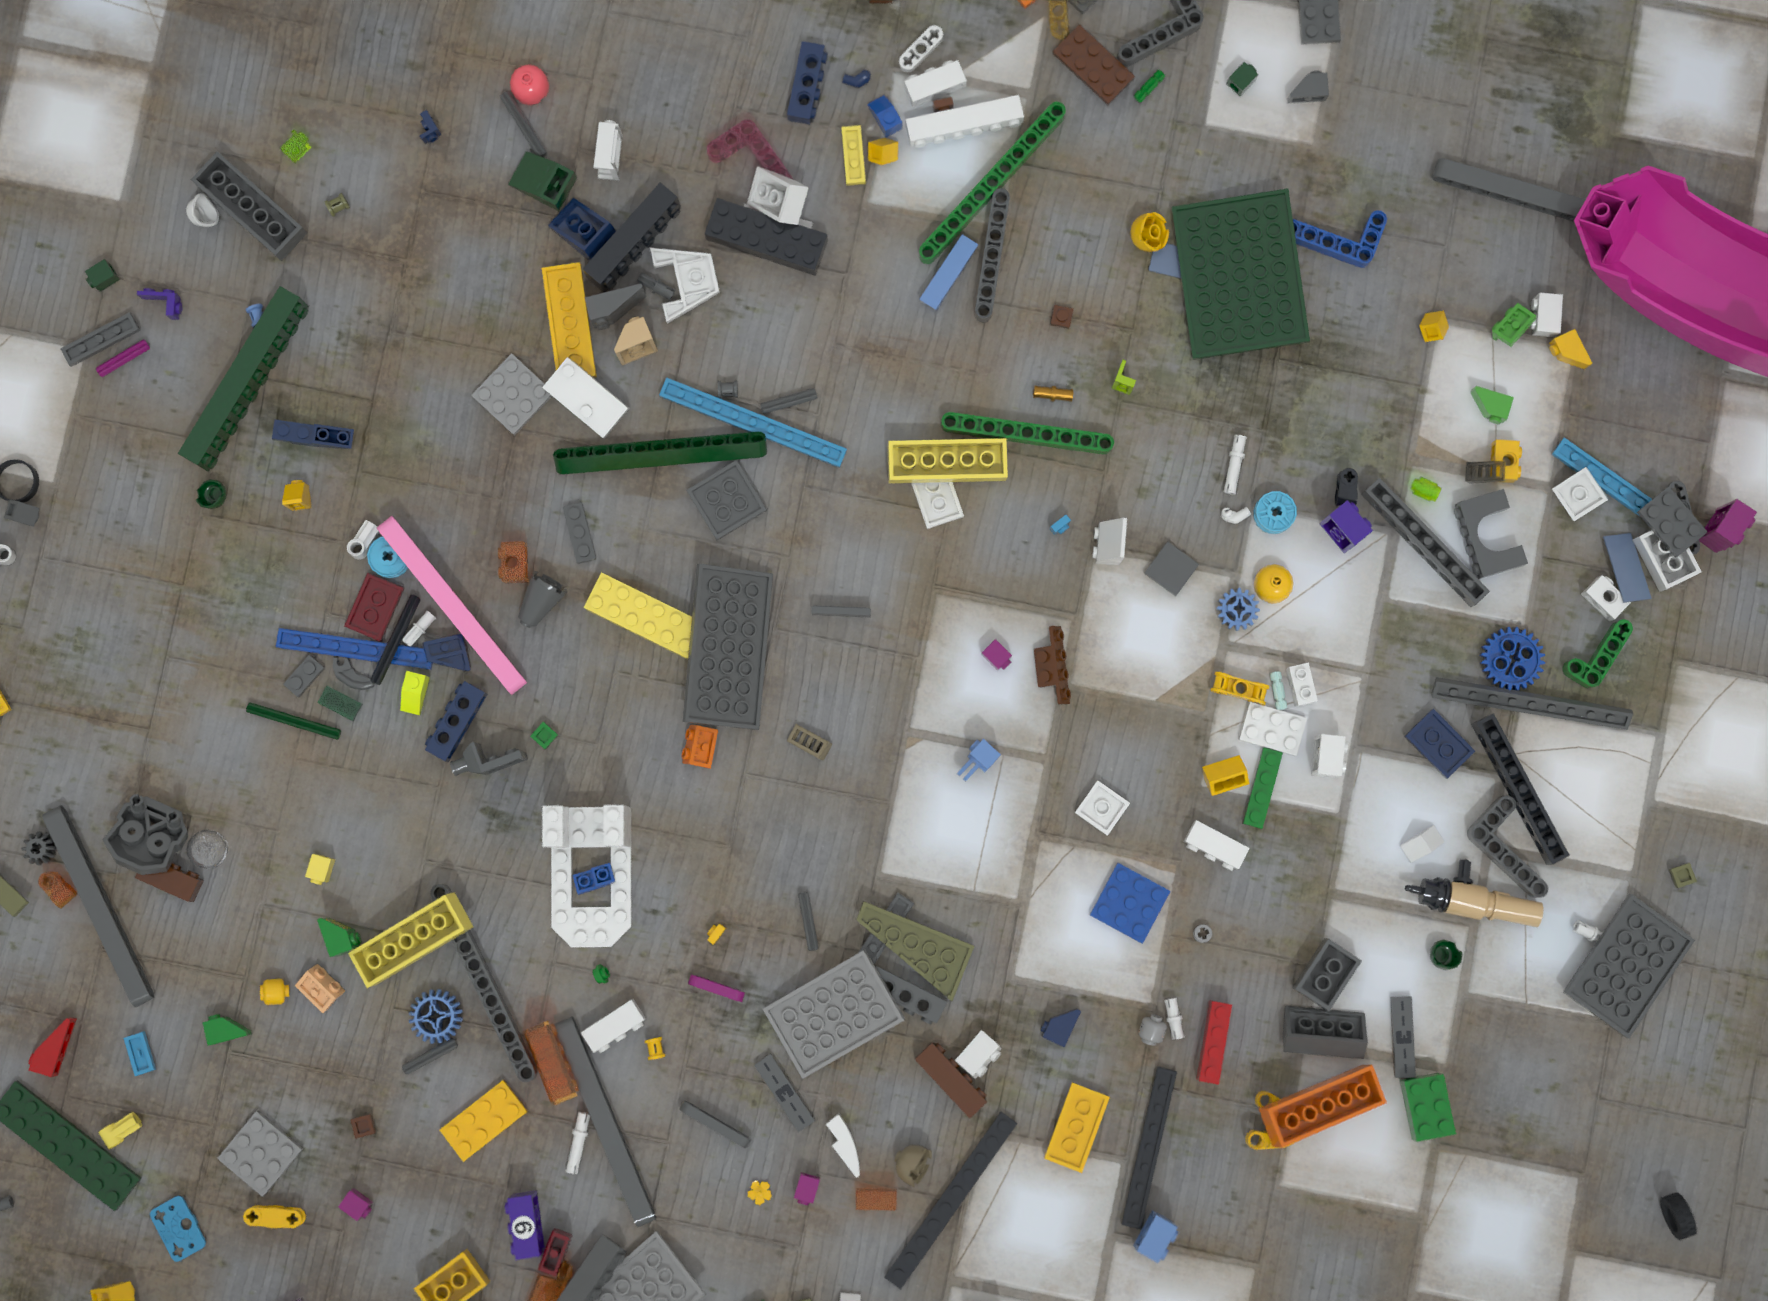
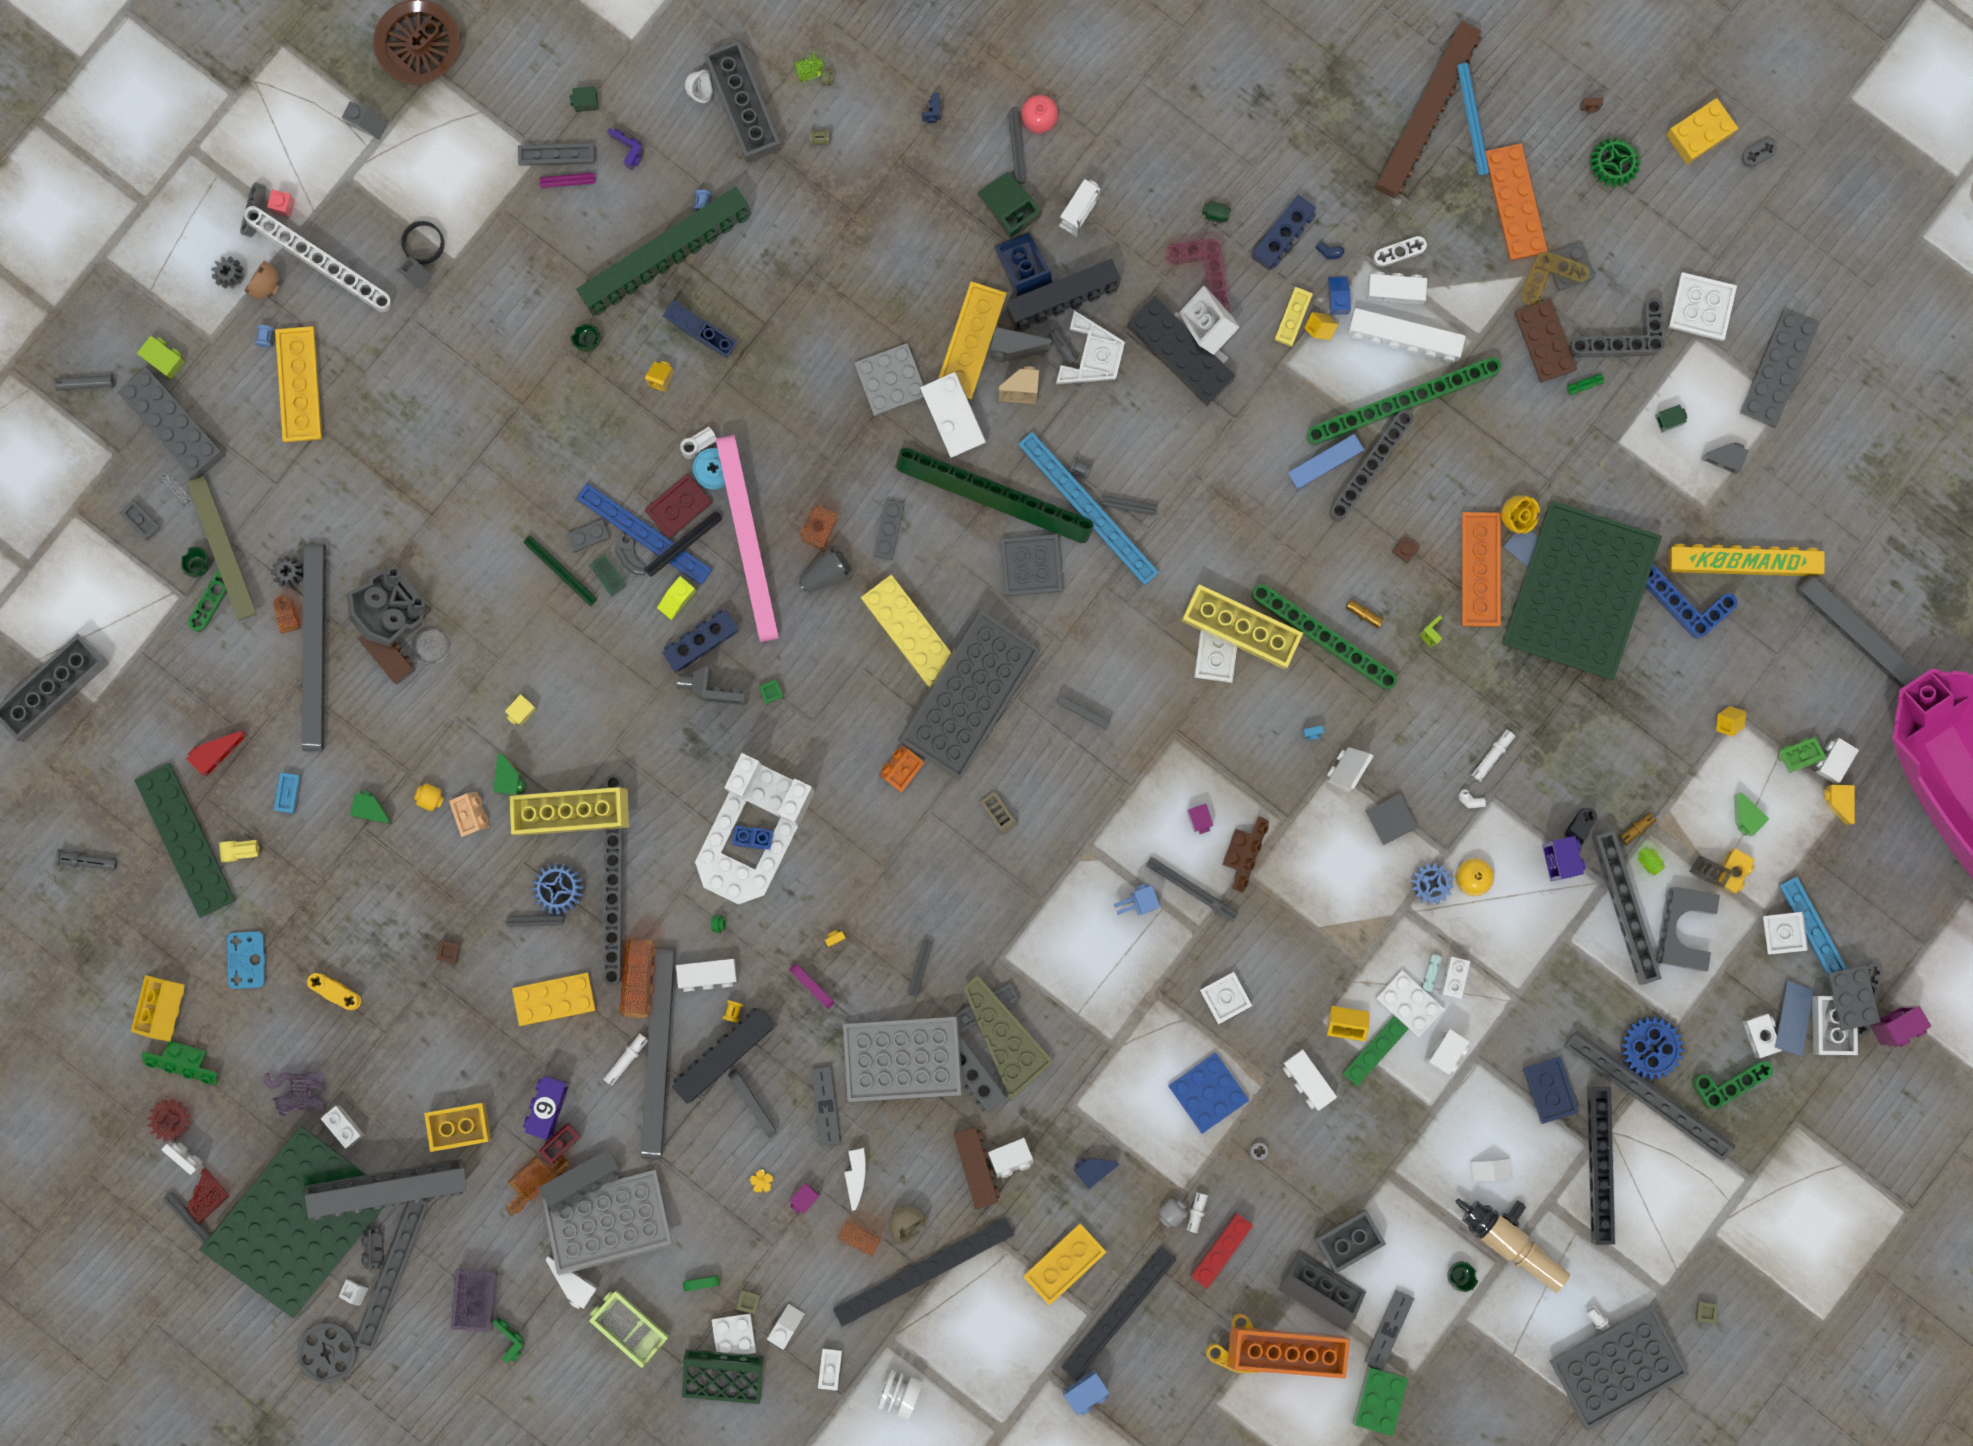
camera: 20 degrees right, 0 degrees up
light grey plate [217,1111,303,1197] -> none
magenta brick [338,1188,373,1221] -> none
white axle [402,611,436,646] -> none
dark blue wing [422,634,471,671] -> none
reddish brown plate [933,97,954,113] -> none
yellow piece [1210,672,1270,705] -> none
medium azure wheel [1253,491,1297,534] -> none
dark grey beam [1467,796,1549,898] -> none
none -> black brick [671,1008,777,1104]
none -> olive plate [821,68,834,87]
none -> dark grey axle [1146,857,1238,921]
none -> dark green brick [1202,200,1231,223]
none -> orange plate [1461,512,1501,627]
none -> pearl gold pin [1619,812,1657,846]
none -> yellow brick [1667,544,1825,577]

